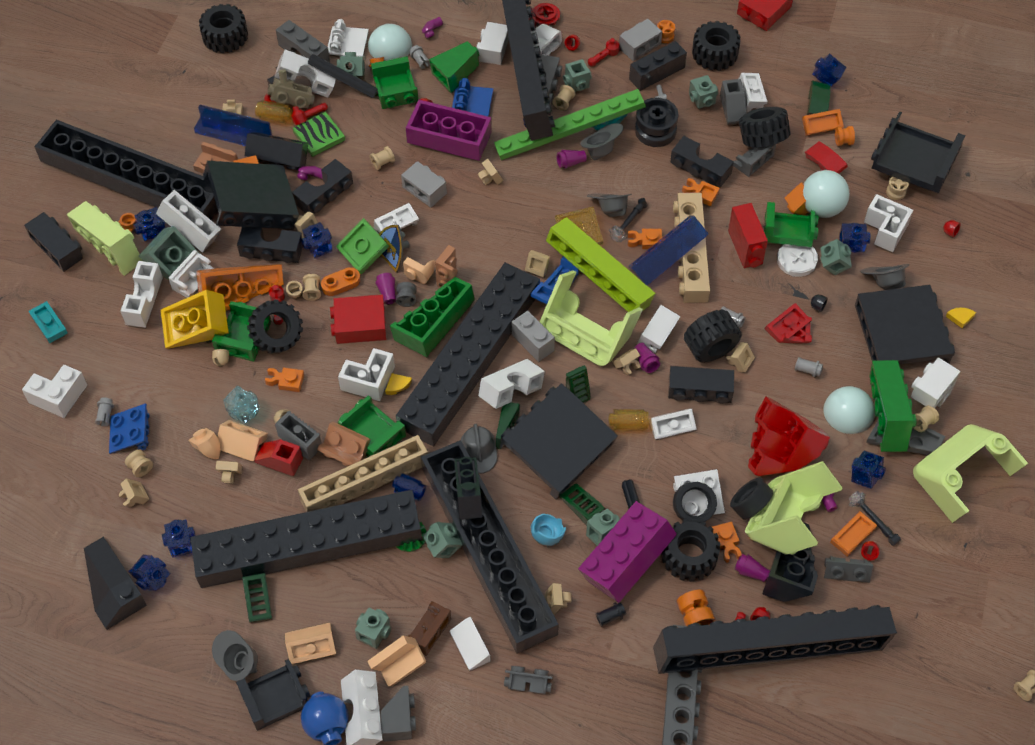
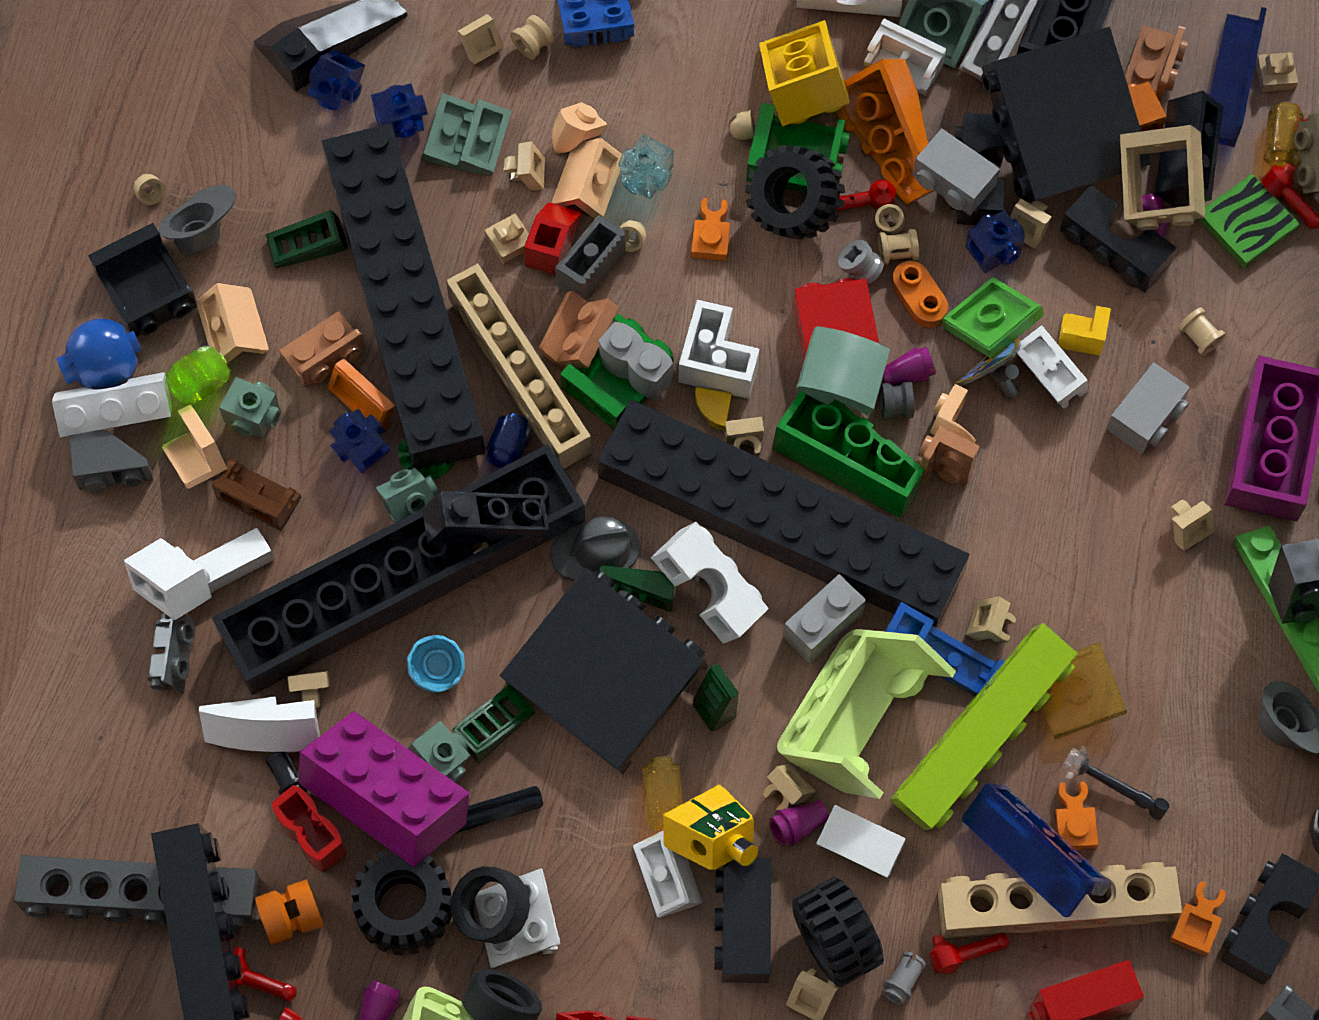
camera: 85 degrees right, 10 degrees up
magenta cone [556,150,587,169] -> none
dark grey piece [587,194,632,217] -> none
orange plate [712,522,741,563] -> none
none -> white brick [124,538,212,620]
none -> tan hinge [133,174,165,205]
none -> clear neon green gear [166,346,230,405]
none -> white slope [199,696,320,752]
none -> red brick [272,785,346,873]
none -> nougat bracket [279,311,365,388]
none -> orange tile [327,359,395,434]
none -> clear blue brick [329,409,390,473]
none -> sand green slope [421,93,512,175]
none -> tan tile [484,213,529,264]
none -> light grey brick [599,322,673,400]
none -> yellow torso [663,785,758,870]
none -> tan tile [724,417,764,457]
none -> sand green slope [796,326,890,415]
none -> light grey wheel [838,240,884,284]
none -> light grey brick [913,128,1000,215]
none -> red piece [929,932,1010,974]
none -> yellow panel [1058,306,1111,356]
none -> tan window [1120,125,1205,230]

